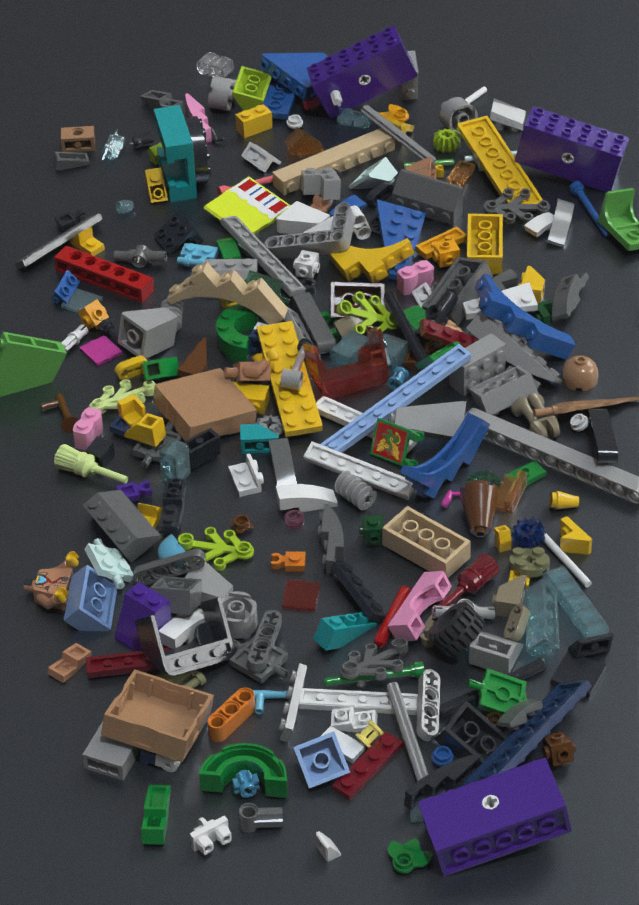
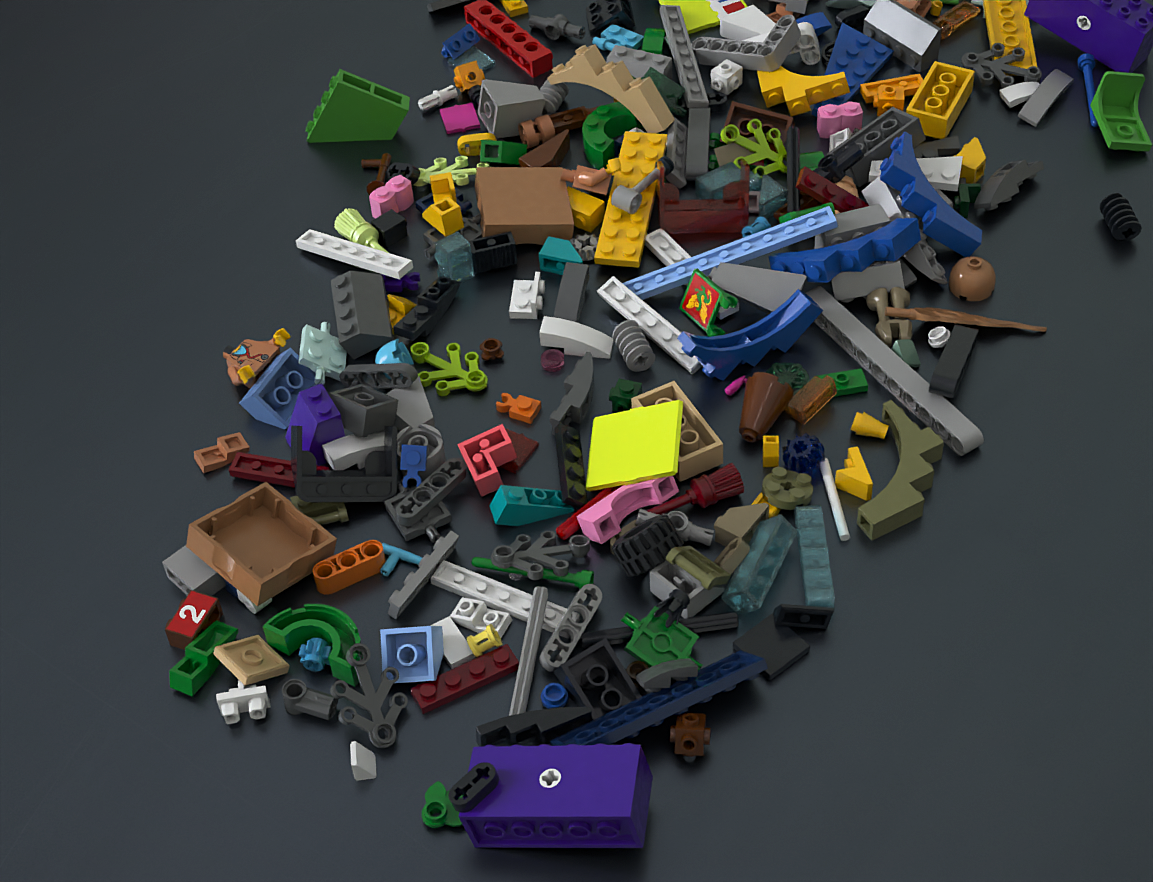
camera: 25 degrees right, 5 degrees up
none -> brick [165,590,223,650]
none -> tan tile [213,635,290,686]
none -> white plate [296,229,413,279]
none -> dark grey plant [330,643,408,748]
none -> black beam [386,162,420,185]
none -> blue plate [400,444,428,488]
none -> black beam [449,762,499,813]
none -> coral brick [457,424,517,497]
none -> nougat wheel [518,114,556,149]
none -> reddish brown hinge [549,106,599,134]
none -> neon yellow piece [585,400,683,491]
none -> black piece [653,589,690,628]
none -> olive plate [666,546,731,590]
none -> blue arch [768,218,921,283]
none -> olive arch [857,400,944,541]
none -> sand green slope [891,339,921,368]

